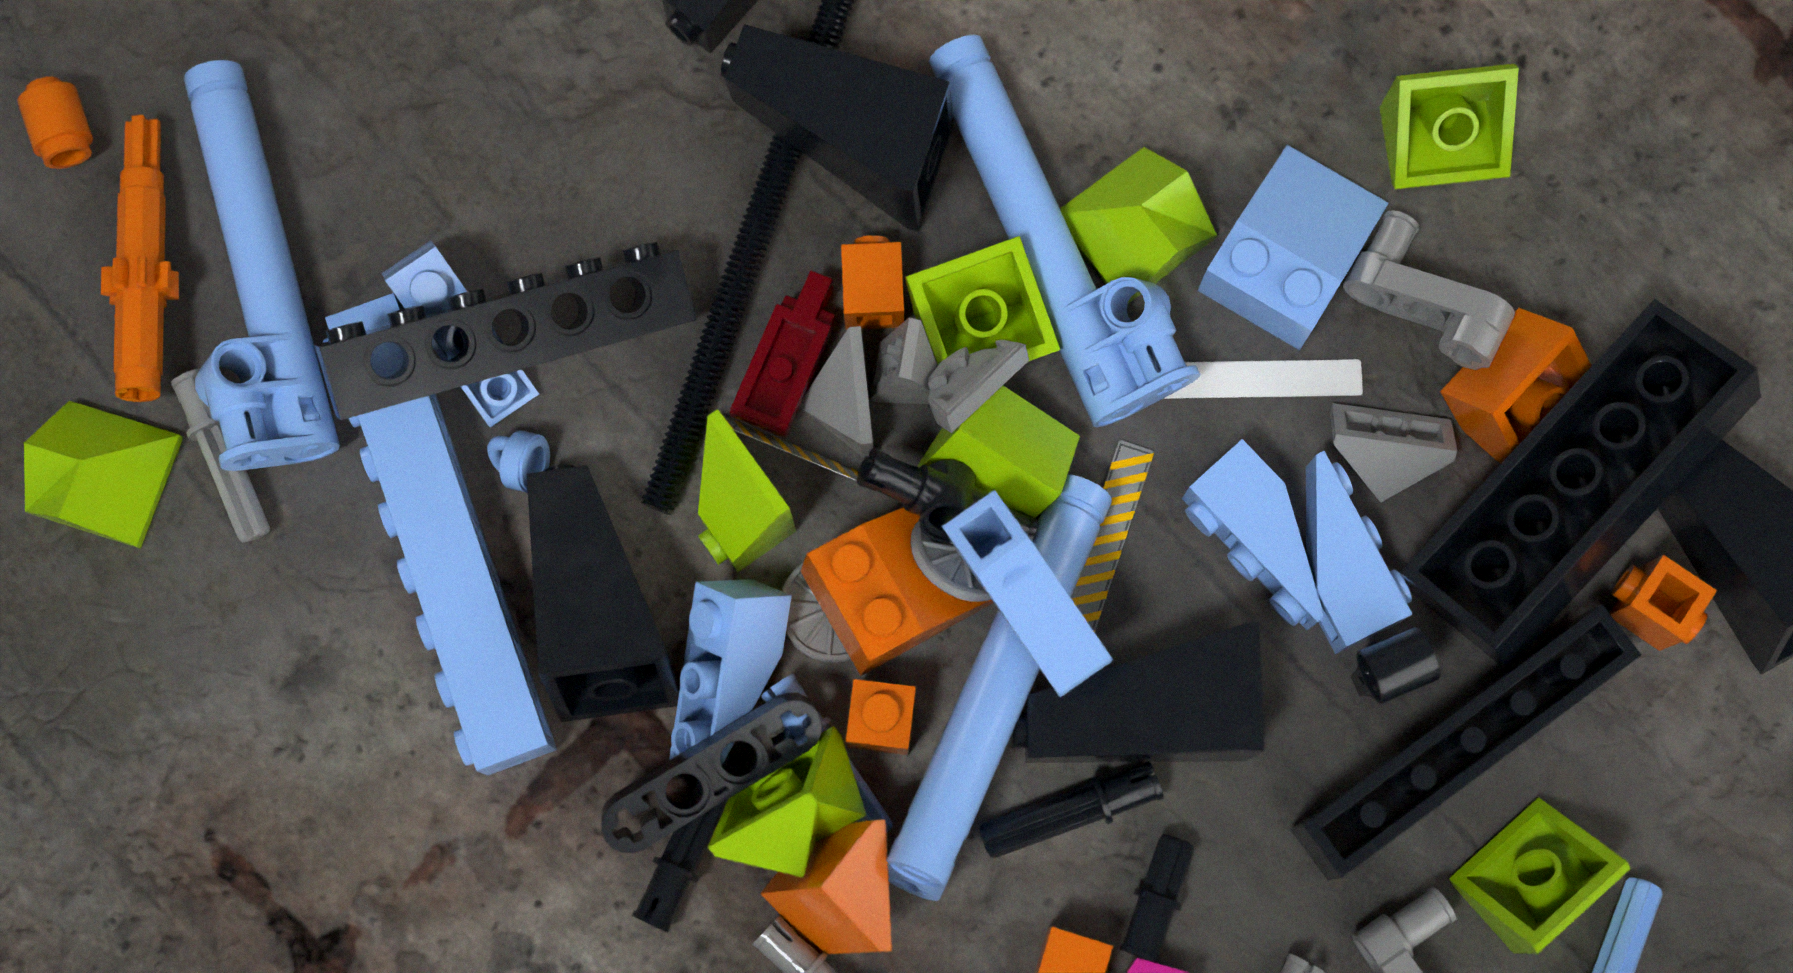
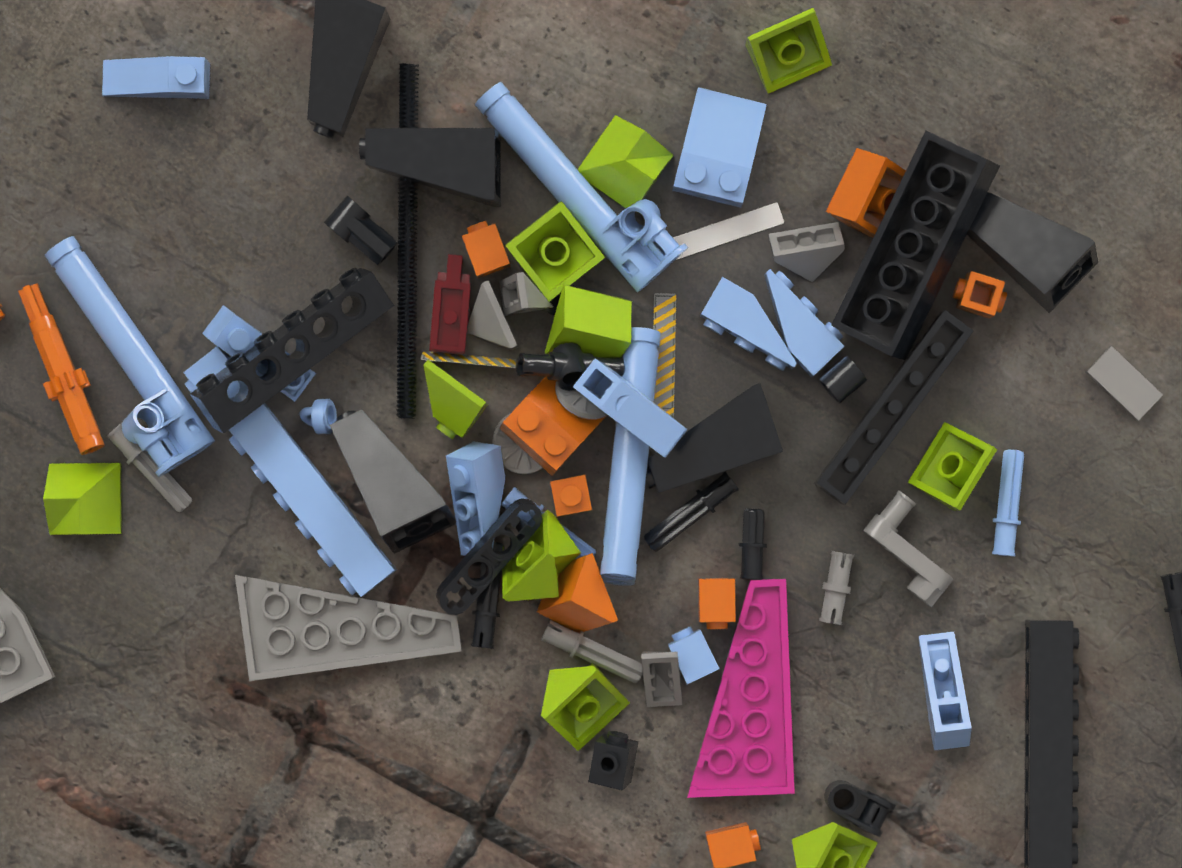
camera: 15 degrees left, 10 degrees up
light grey tile [928,340,1029,433] -> none
light grey beam [1343,210,1515,370] -> none
none -> light grey wing [235,575,462,681]
none -> black piece [324,196,398,266]

